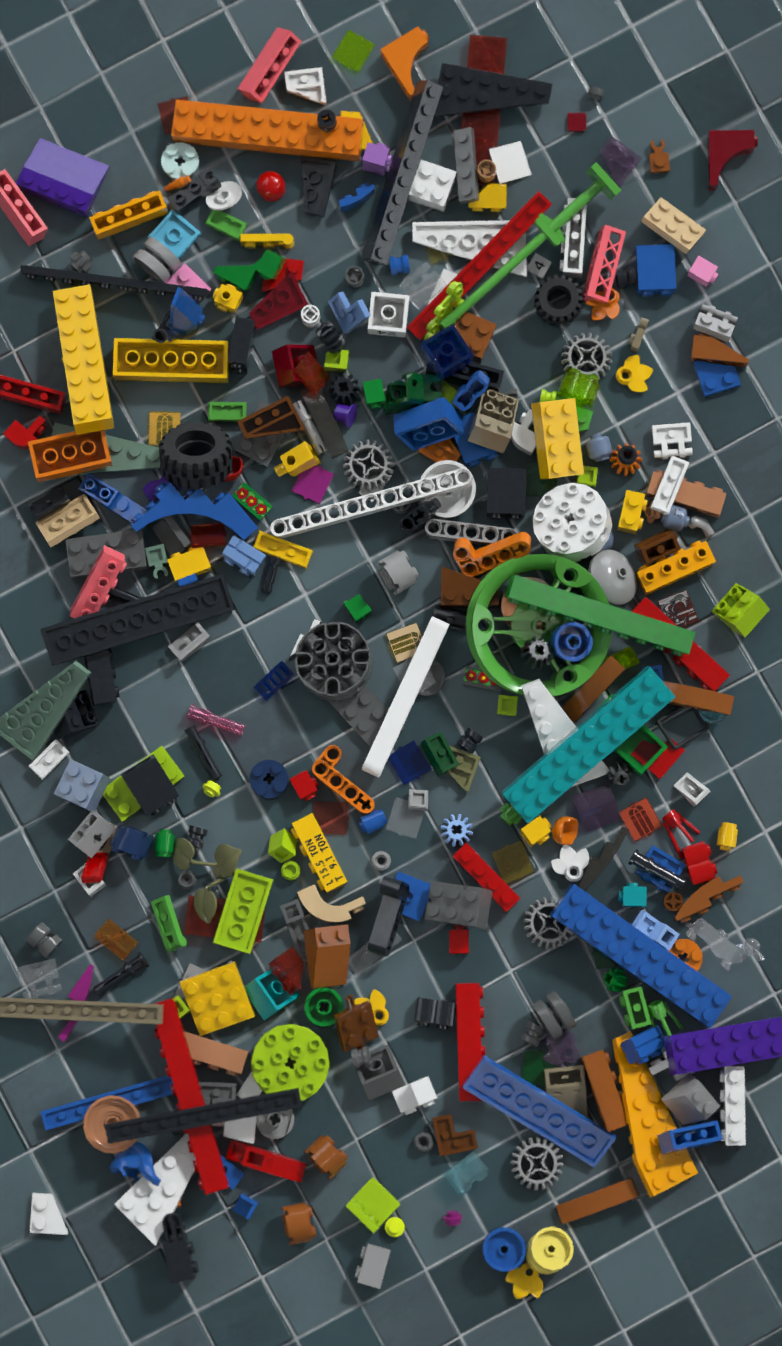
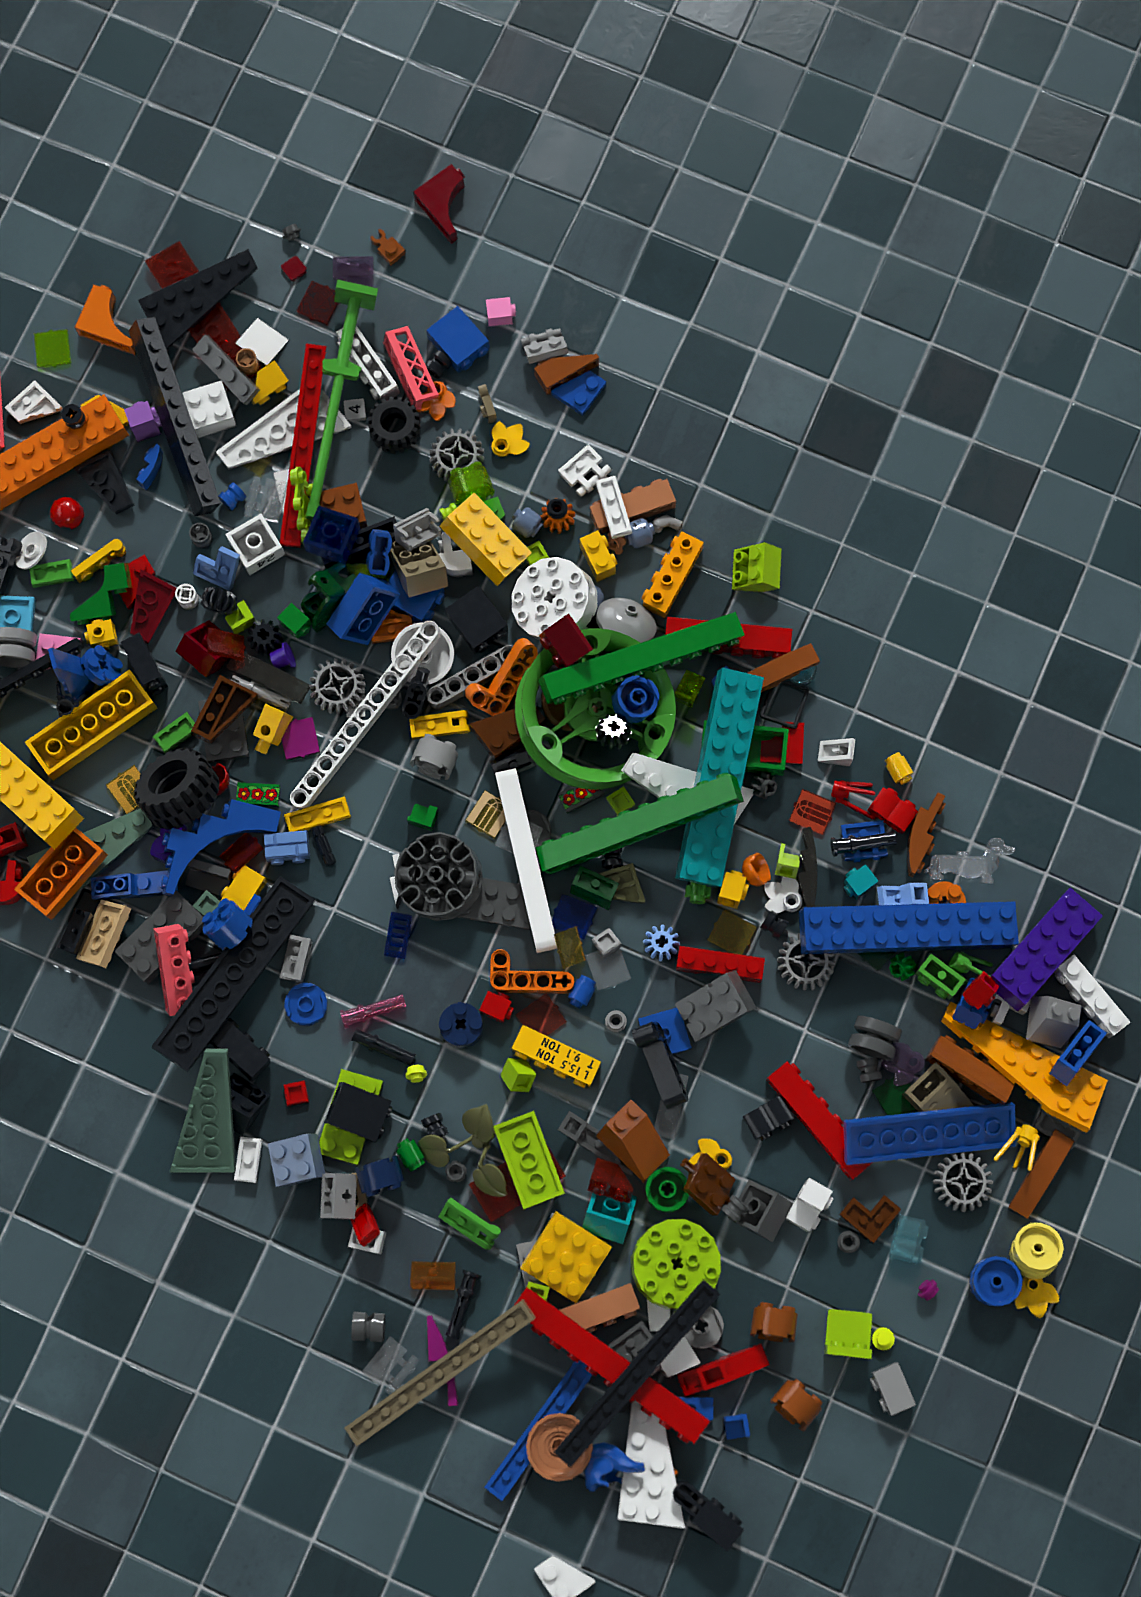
camera: 35 degrees left, 5 degrees down
lime plate [281,861,300,880] -> none
tan arch [297,884,366,923] -> none
red brick [449,926,469,954] -> none
clear green piece [526,463,557,498] -> none
dark orange slope [562,655,626,723] -> none
clear purple slope [572,784,621,833] -> none
reddish brown brick [634,529,681,565] -> none
tan plate [641,197,706,255] -> none
piece [657,590,699,628] -> none
reddish brown wheel [663,892,683,912] -> none
none -> blue plate [80,645,123,686]
none -> blue brick [202,898,253,950]
none -> red tile [283,1080,309,1107]
none -> blue tile [284,983,328,1026]
none -> clear red piece [296,281,338,325]
none -> light grey hinge [393,508,442,551]
none -> yellow plate [409,710,470,740]
none -> green brick [536,773,744,875]
none -> dark red slope [539,613,593,669]
none -> clear yellow piece [554,926,586,968]
none -> black wheel [760,910,790,940]
none -> lime panel [775,843,800,879]
none -> red brick [962,971,1000,1009]
none -> yellow plant [993,1124,1040,1171]

